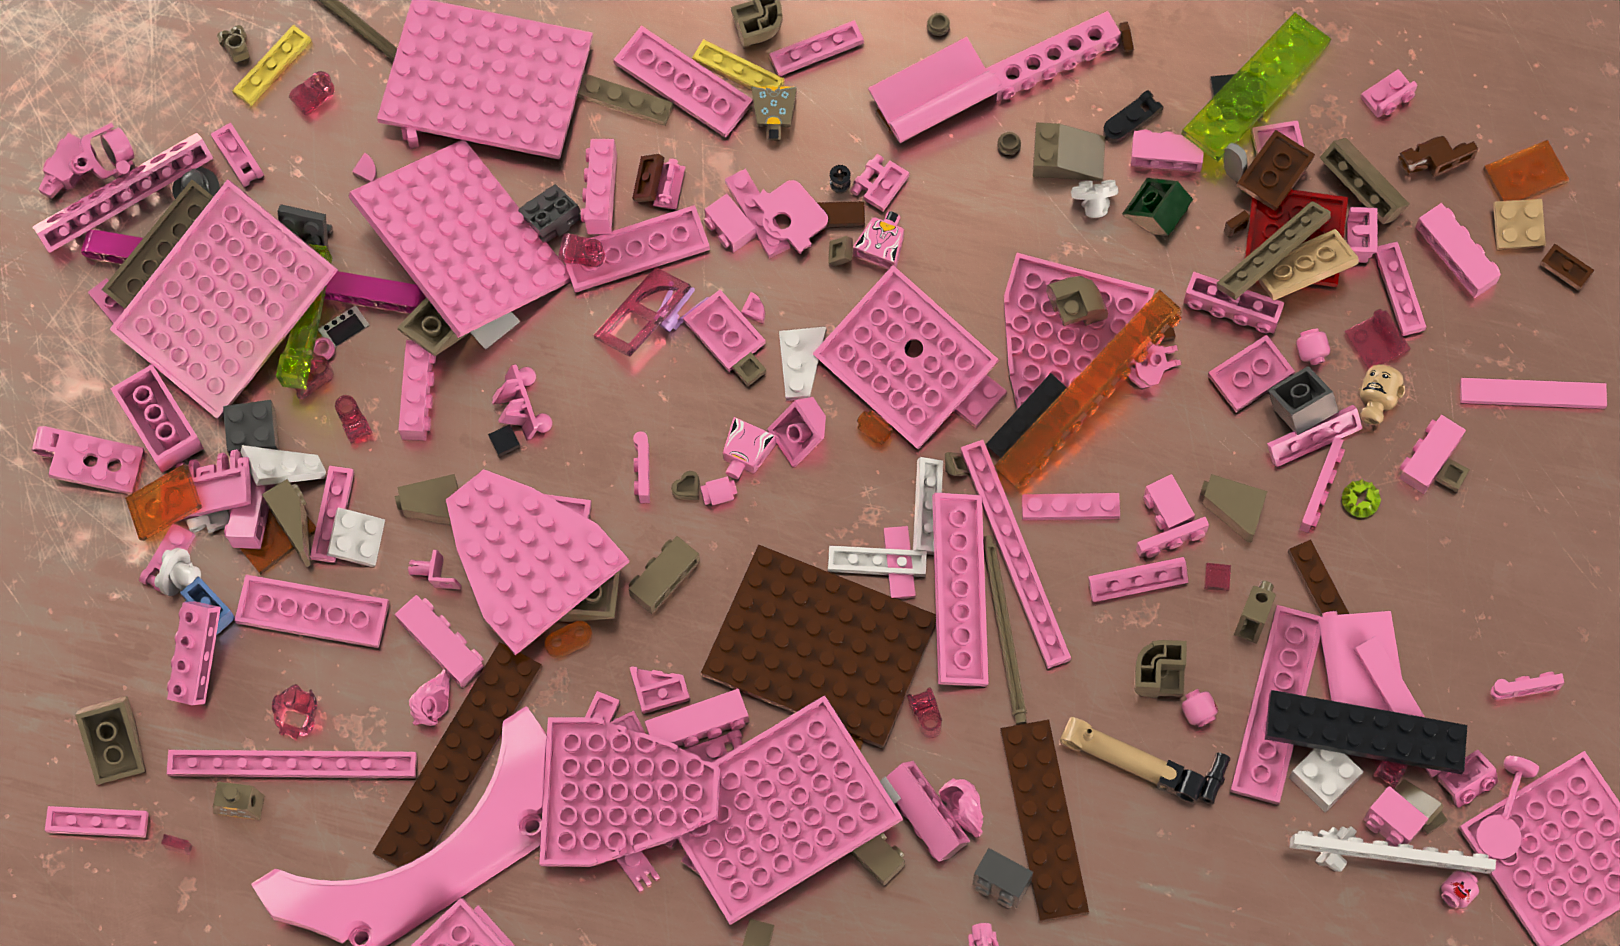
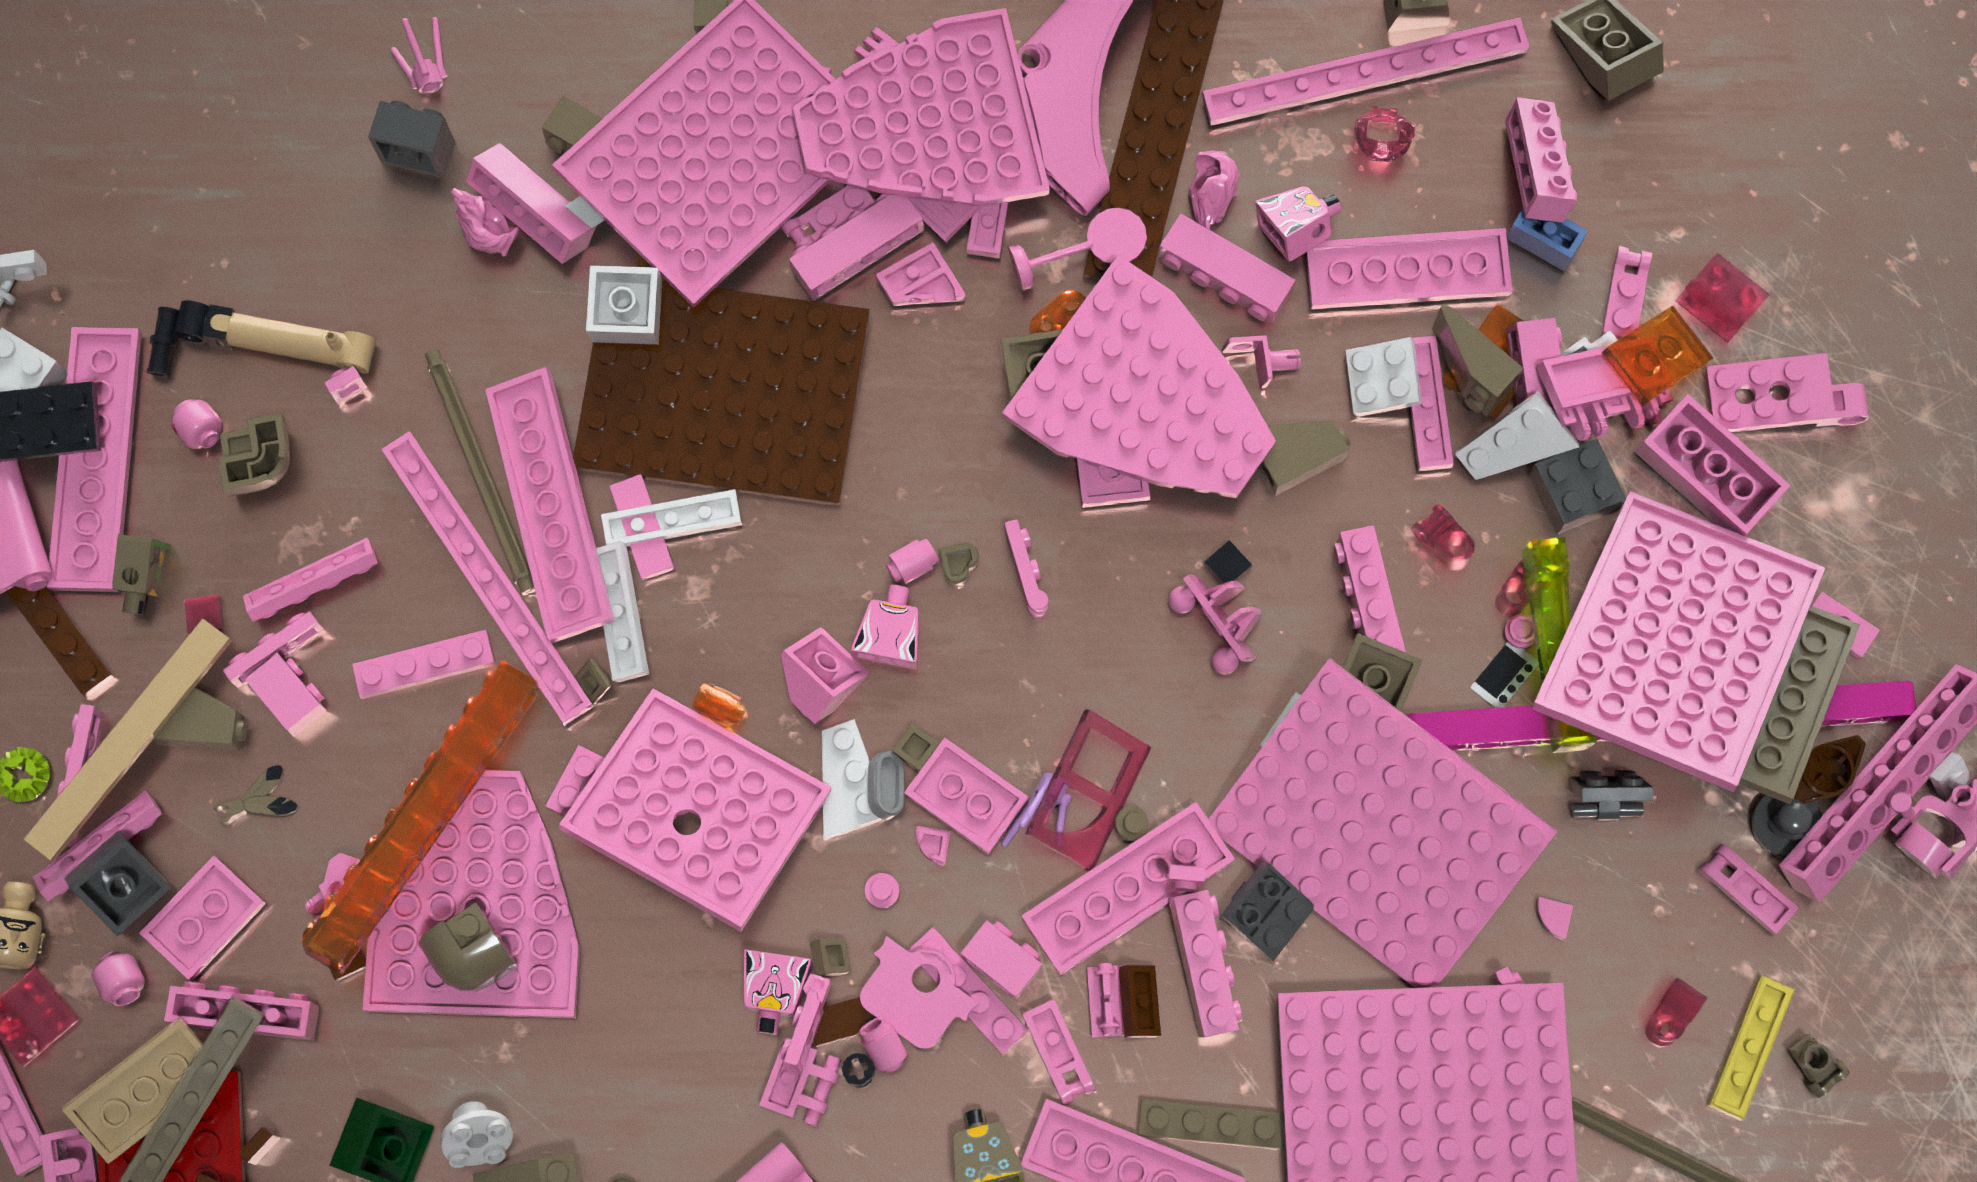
camera: 165 degrees right, 5 degrees up
white plate [154,548,201,596] -> none
clear pink piece [558,234,606,267] -> none
dark tan brick [629,536,700,614] -> none
clear pink piece [907,687,942,738] -> none
black plate [986,373,1069,461] -> none
reddish brown plate [1000,719,1089,923] -> none
none -> tan tile [23,619,232,862]
none -> dark tan piece [213,765,298,825]
none -> bright pink plate [324,366,367,404]
none -> white brick [586,266,663,344]
none -> bright pink hinge [781,974,832,1076]
none -> bright pink brick [860,1017,908,1073]
none -> bright pink plate [864,873,900,908]
none -> light grey tile [868,751,904,820]
none -> bright pink piece [1008,208,1147,291]
none -> bright pink plate [1022,999,1096,1105]
none -> dark tan plate [1114,806,1149,841]
none -> bright pink plate [1167,864,1206,892]
none -> bright pink torso [1255,186,1341,262]
none -> clear pink hinge [1675,253,1770,343]
none -> reddish brown hat [1794,735,1866,804]
none -> white plate [1929,752,1972,801]

